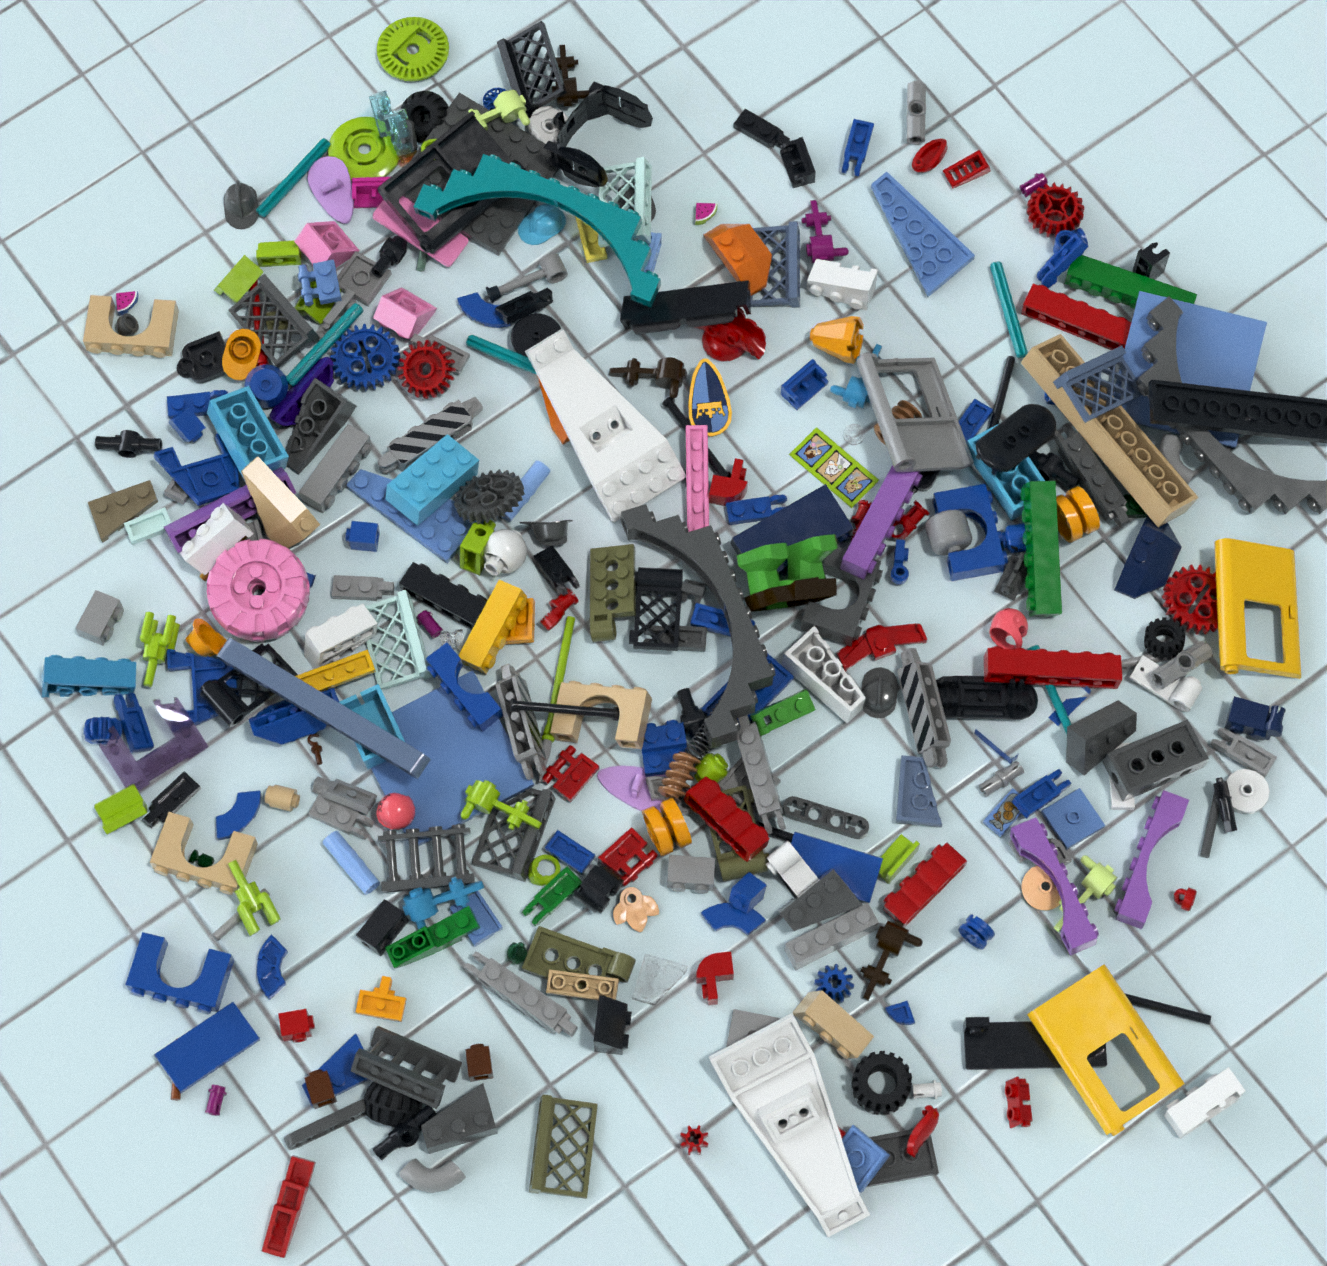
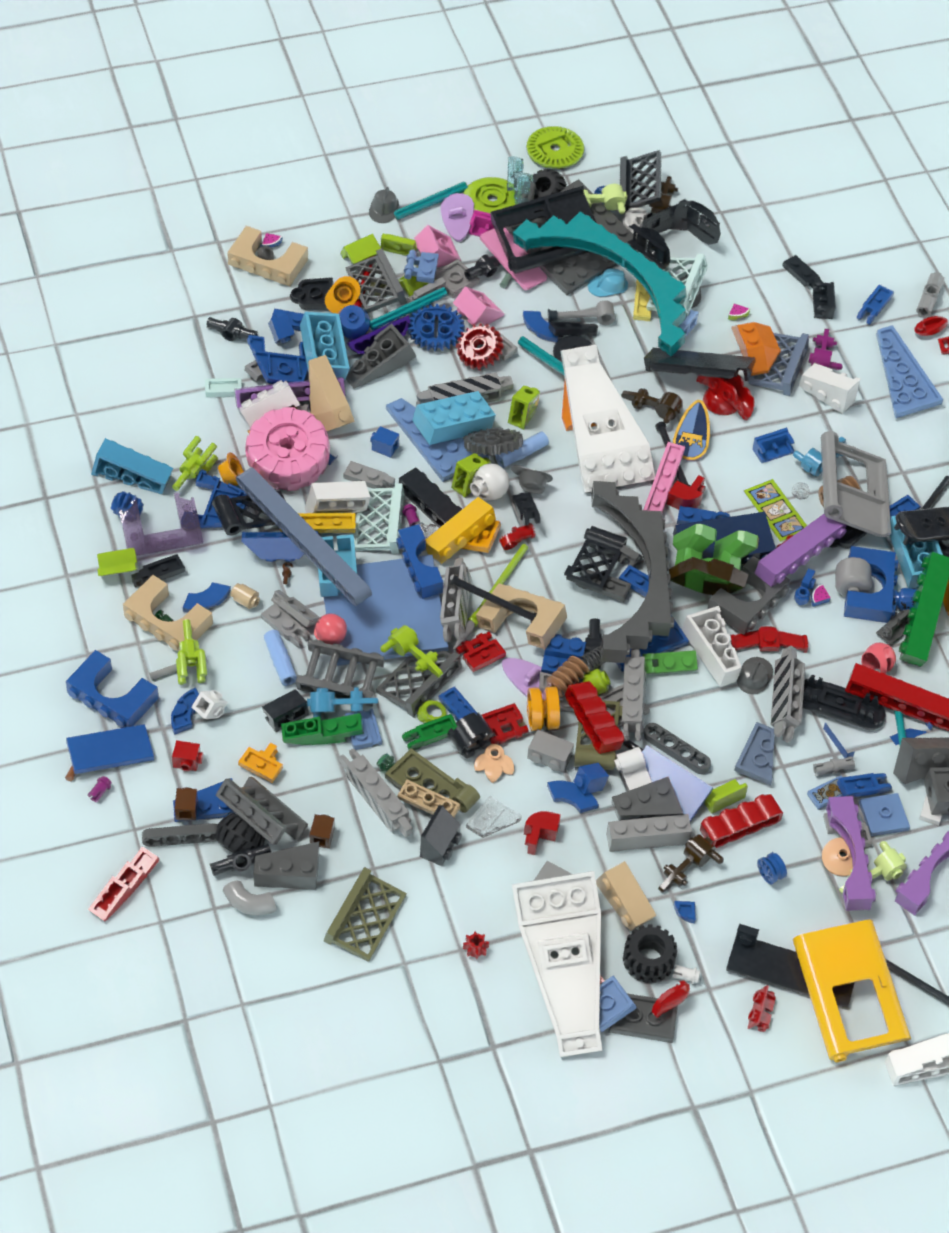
camera: 15 degrees right, 15 degrees down
light grey brick [75,590,124,646] -> none
dark tan wing [88,480,158,543] -> none
blue hinge [113,693,154,753] -> none
light grey brick [299,424,372,513] -> none
olive hinge [590,544,636,642] -> none
light orange cone [810,316,864,364] -> none
blue gear [814,964,854,1003] -> none
red connector [892,500,930,540] -> none
none -> white brick [191,690,228,720]
none -> lime torso [508,385,540,430]
none -> tile [811,584,831,607]

